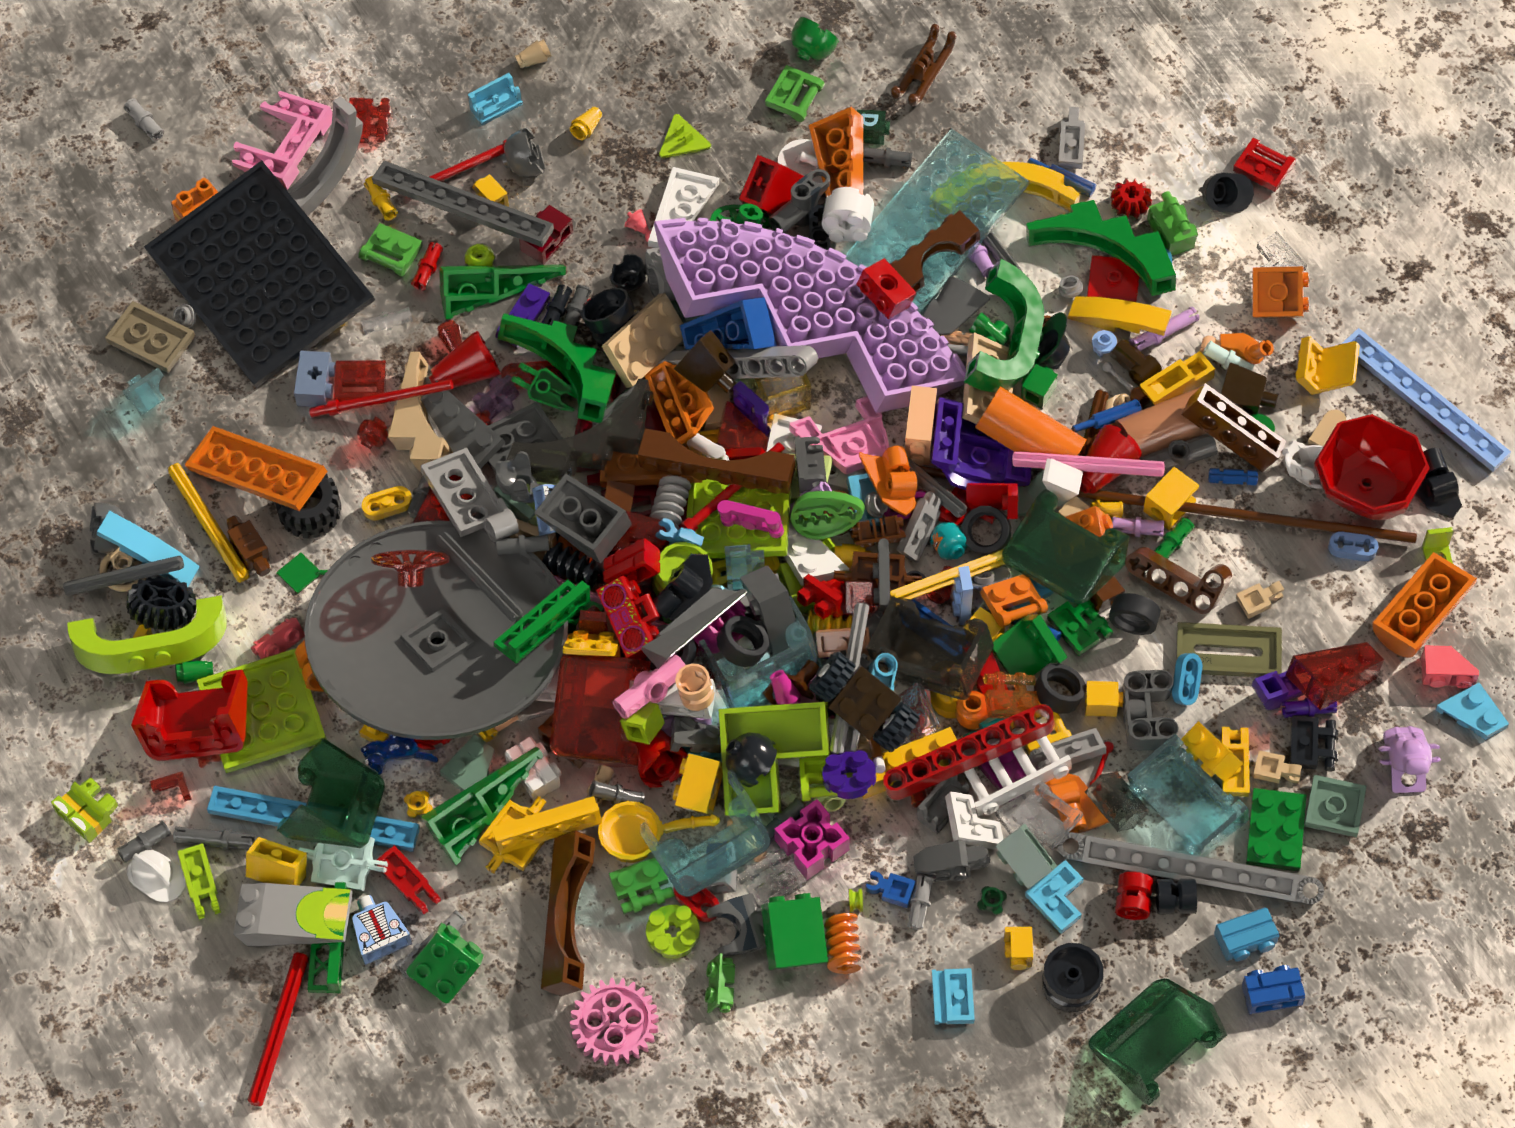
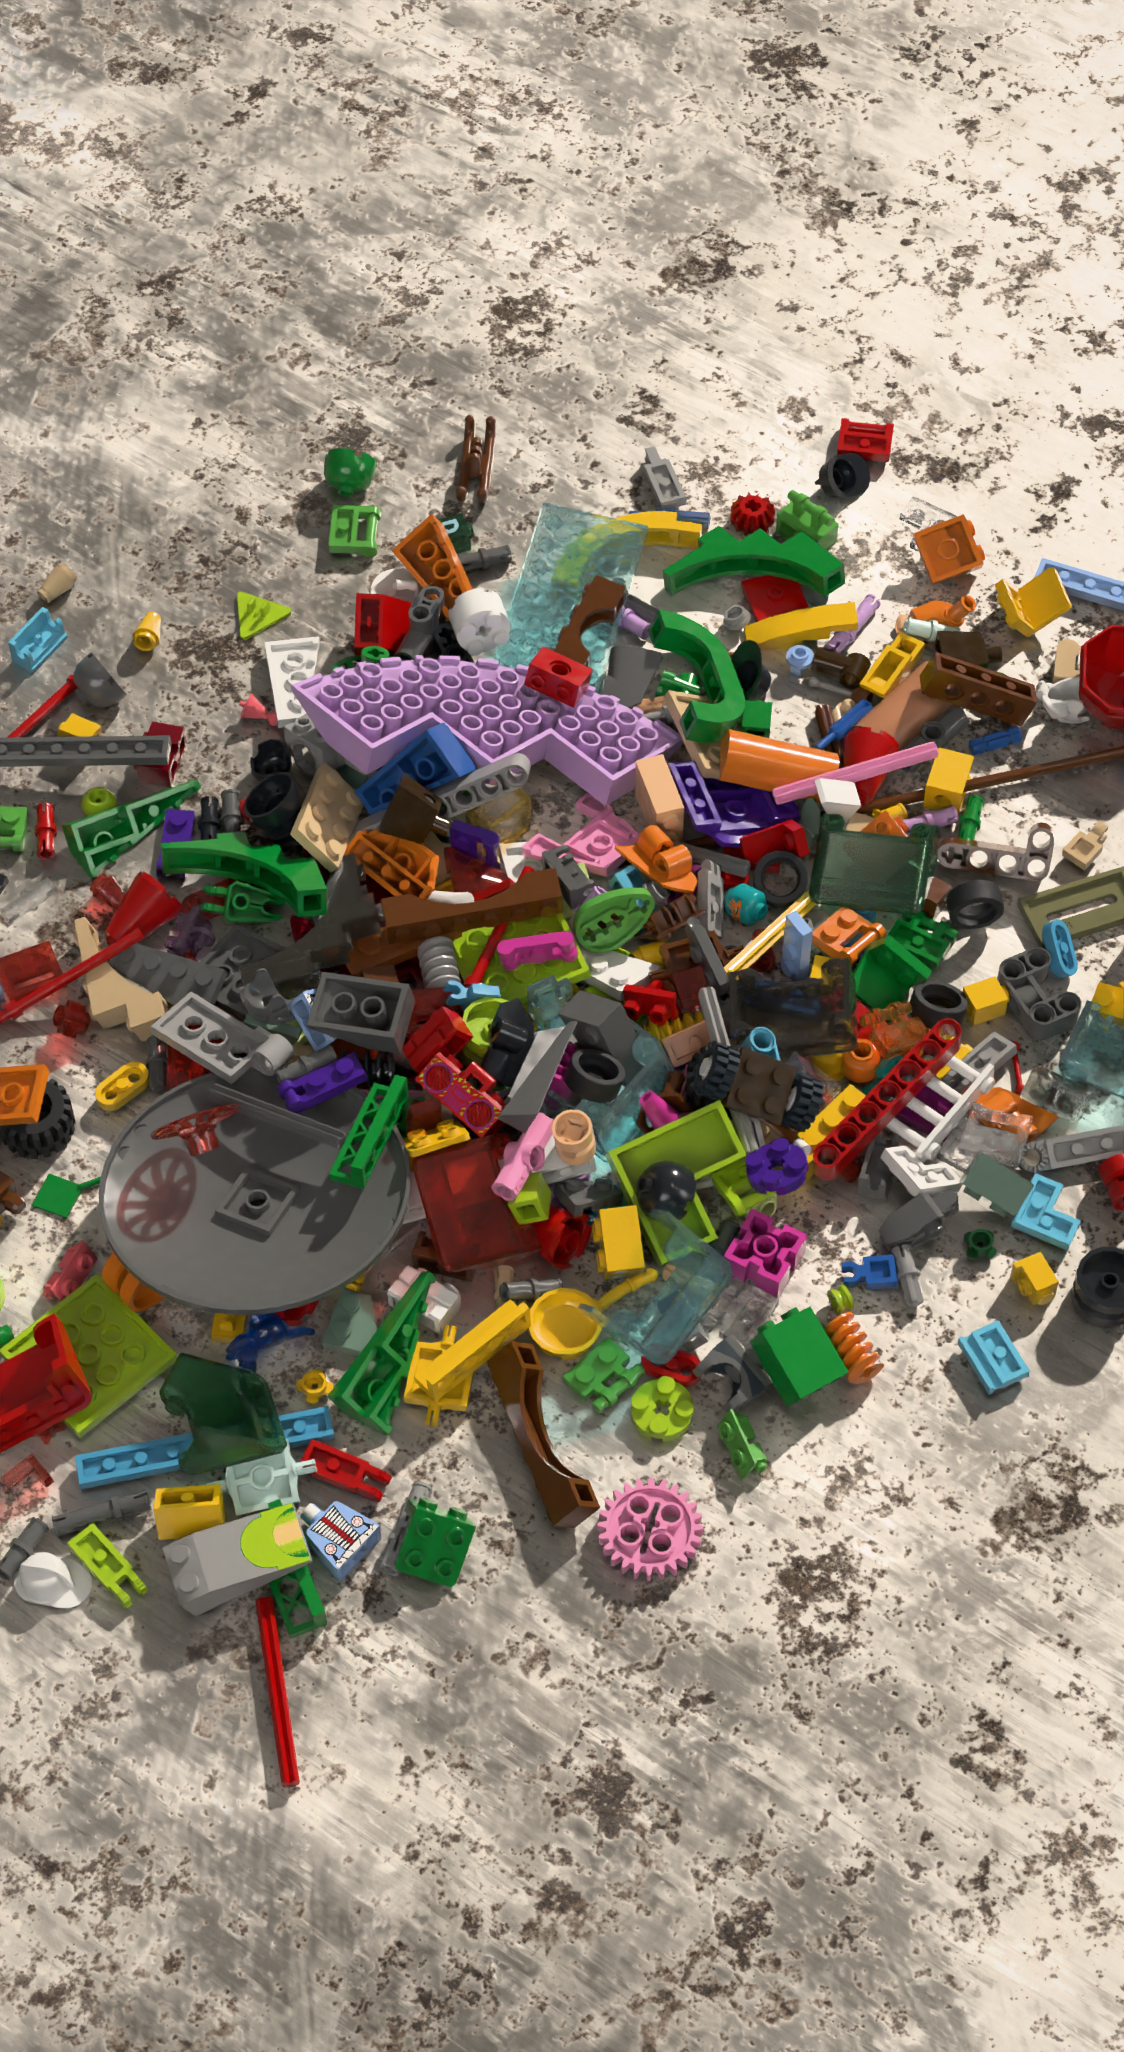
camera: 25 degrees left, 5 degrees down
none -> dark purple plate [277,1052,368,1114]

